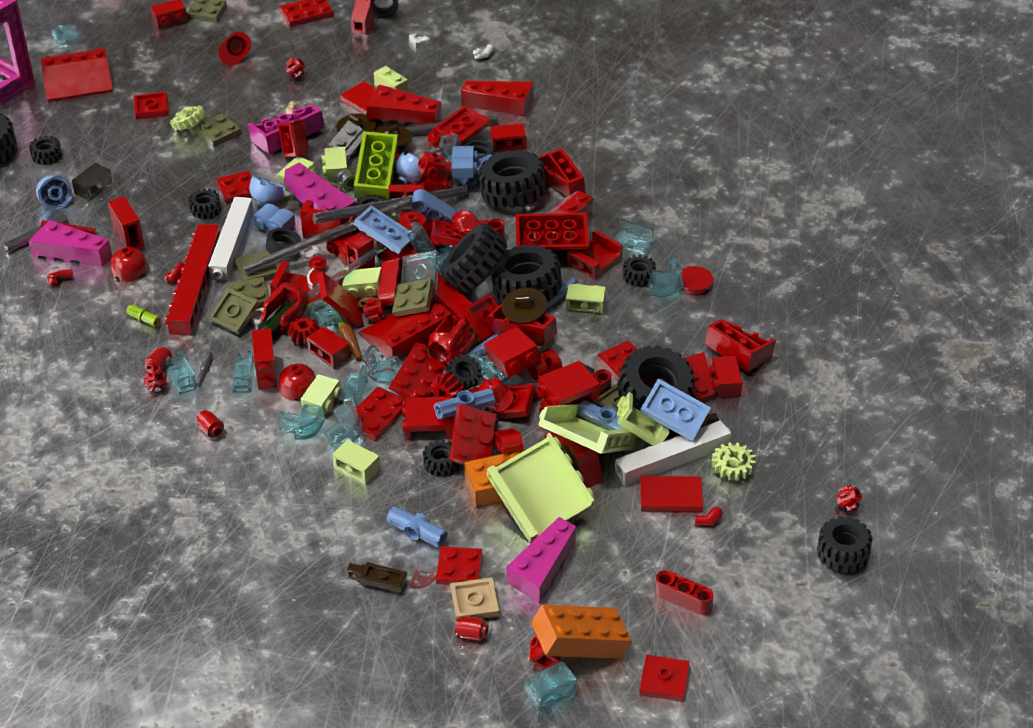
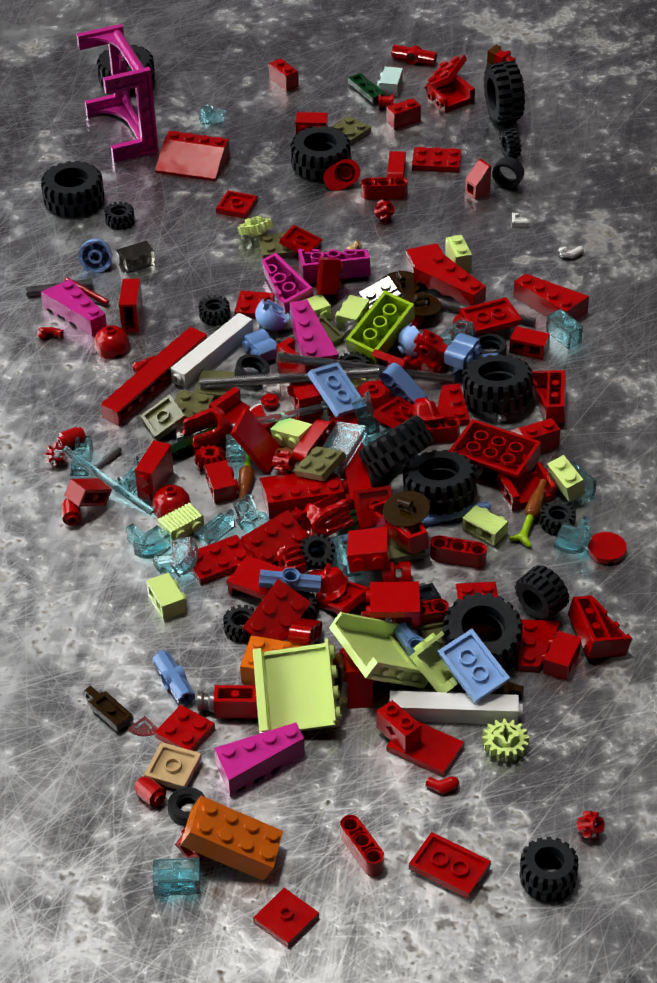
camera: 30 degrees right, 0 degrees up
lime axle [126,305,161,328] -> none
none -> clear light blue bar [62,446,154,516]
none -> red brick [64,478,112,507]
none -> black tyre [167,787,205,825]
none -> flat silver wheel [197,691,214,713]
none -> red brick [213,685,258,718]
none -> dark pink wedge [262,253,314,315]
none -> red tile [279,225,323,253]
none -> black tyre [290,126,351,181]
none -> red beam [361,177,408,200]
none -> red brick [376,700,422,753]
none -> red beam [387,151,406,177]
none -> red plate [409,832,491,899]
none -> red beam [430,535,487,568]
none -> red wing [437,383,470,426]
none -> piece [509,479,547,548]
none -> black tyre [515,565,570,621]
none -> clear light blue brick [546,309,583,350]
none -> yellowish green brick [547,455,586,502]

